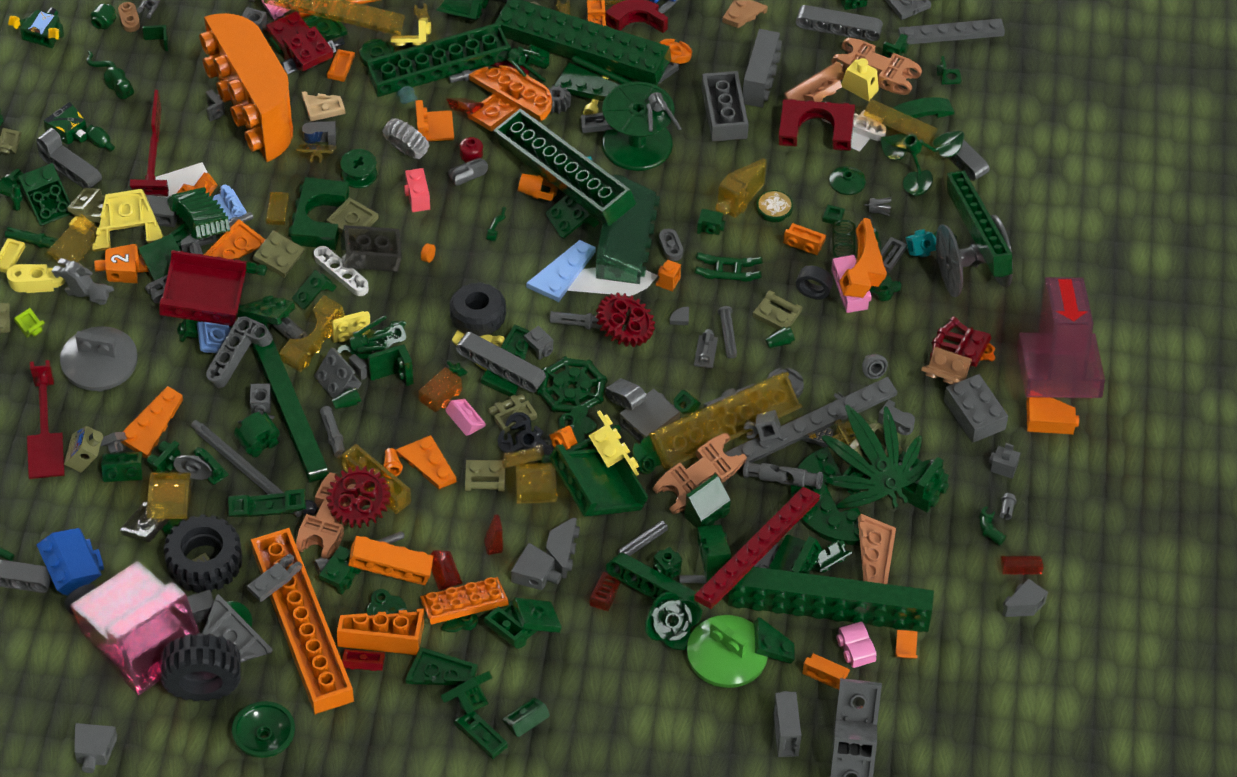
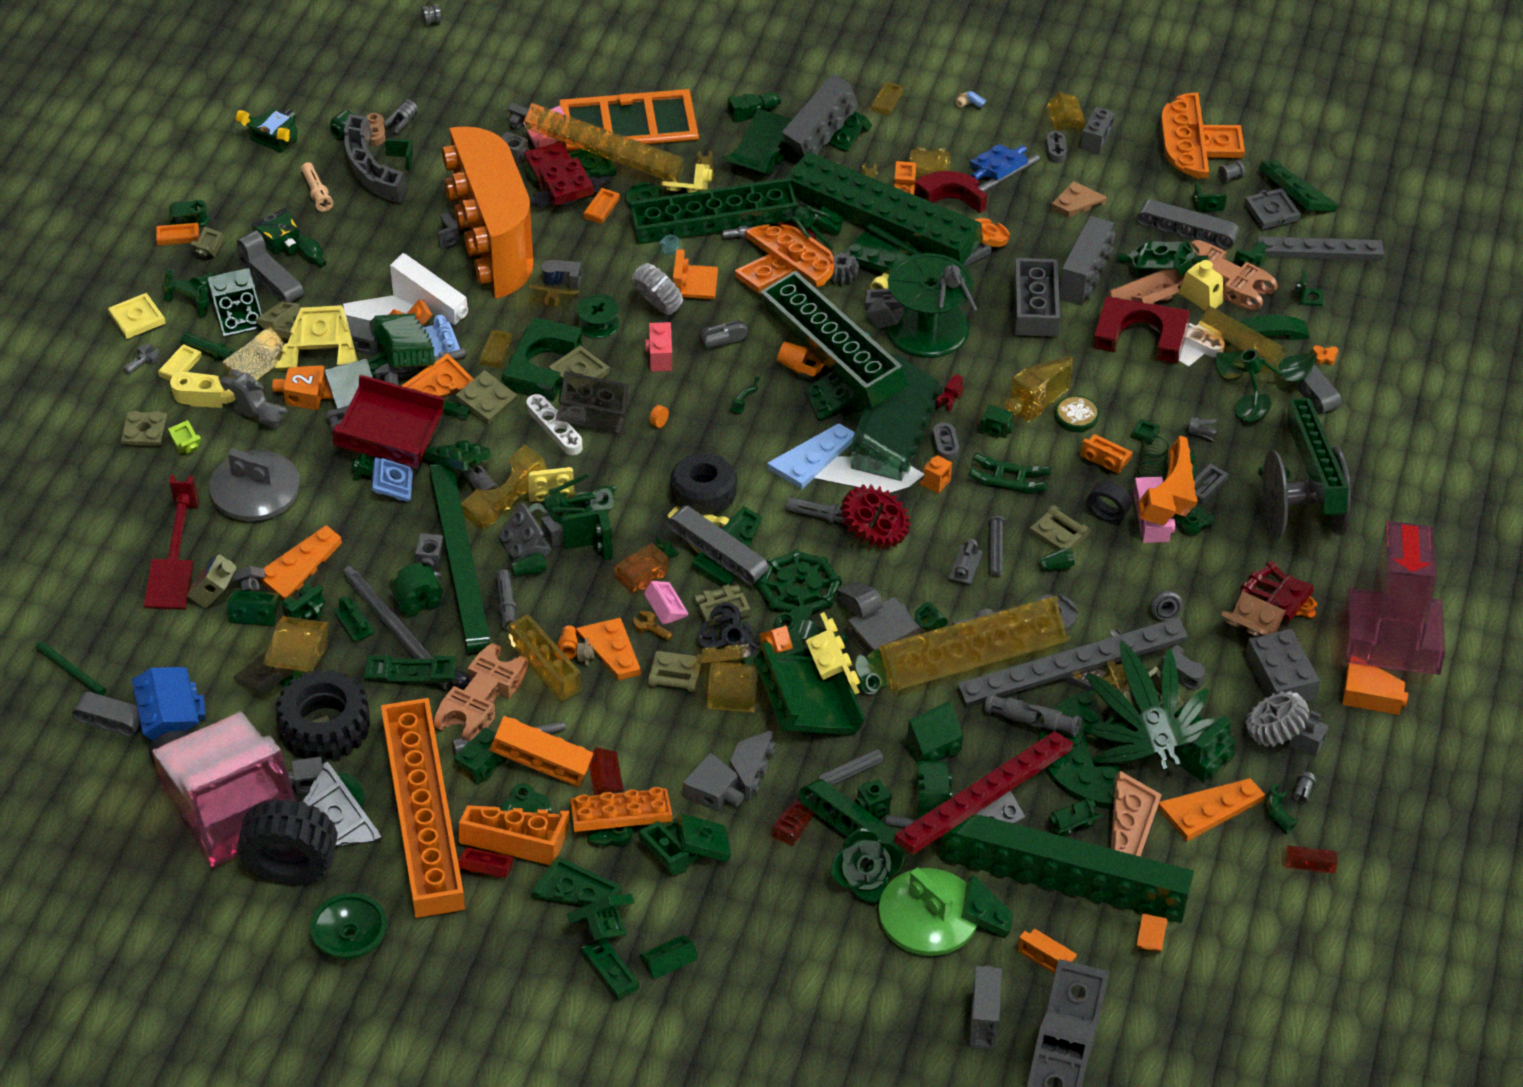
camera: 10 degrees right, 5 degrees down
dark grey torso [75,723,117,773] -> none
dark green animal [86,51,134,99] -> none
dark red piece [130,90,169,197] -> none
dark grey dish [174,455,212,480] -> none
dark grey beam [206,317,273,388] -> none
dark grey hinge [247,554,303,602] -> none
dark green bracket [292,270,337,310] -> none
tan wing [302,92,345,121] -> none
dark red gear [326,466,391,528] -> none
clear red slope [446,98,484,115] -> none
dark red head [460,137,483,162] -> none
clear red slope [484,514,503,555] -> none
dark grey bracket [524,326,553,360] -> none
nougat piece [653,433,747,514] -> none
dark grey tile [670,307,689,325] -> none
dark grey brick [744,410,781,442] -> none
dark green bracket [770,534,822,574] -> none
dark green dish [829,166,866,195] -> none
bright pink brick [836,621,876,668] -> none
teal brick [905,229,936,257] -> none
dark grey slope [1002,579,1048,617] -> none
none -> light nougat pin [301,163,334,212]
none -> dark grey brick [344,114,407,203]
none -> white slope [390,253,468,325]
none -> dark tan plate [577,638,594,666]
none -> pearl gold bar [633,611,673,641]
none -> dark grey panel [867,298,904,329]
none -> dark red plate [936,373,964,412]
none -> dark green plate [1118,241,1209,276]
none -> orange wing [1157,778,1265,842]
none -> light grey gear [1245,691,1310,747]
none -> orange piece [1312,345,1338,365]

